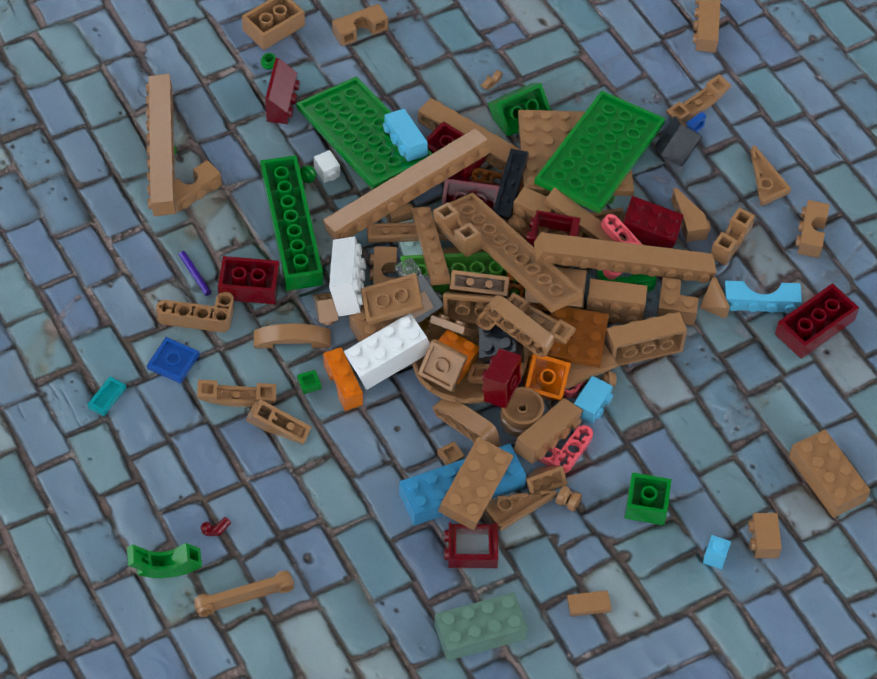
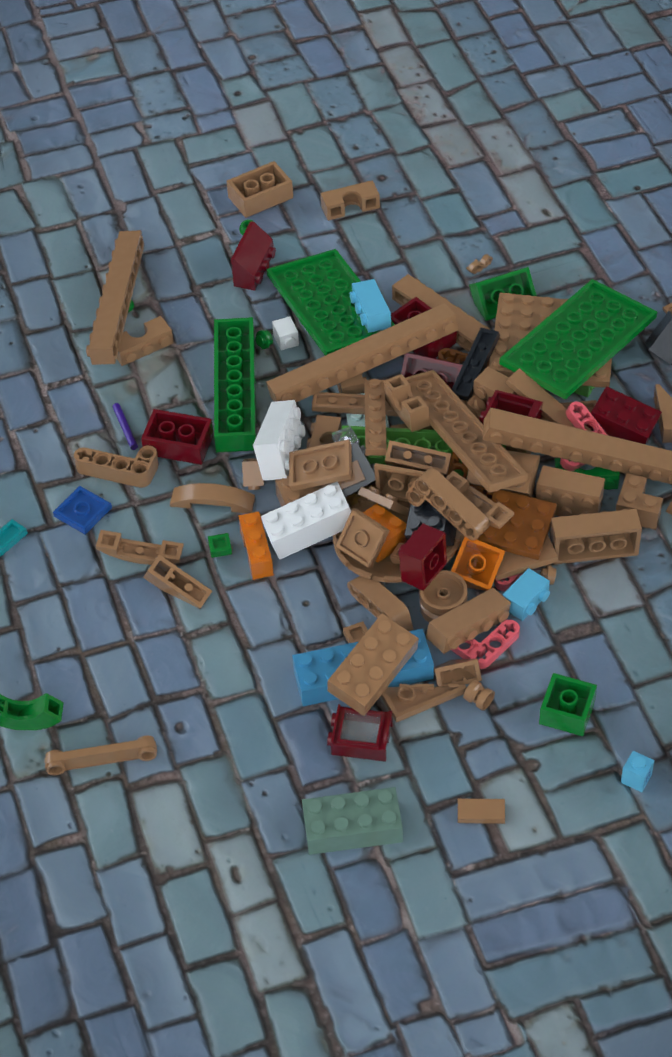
camera: 15 degrees right, 5 degrees down
dark red arm [200,517,231,536] -> none

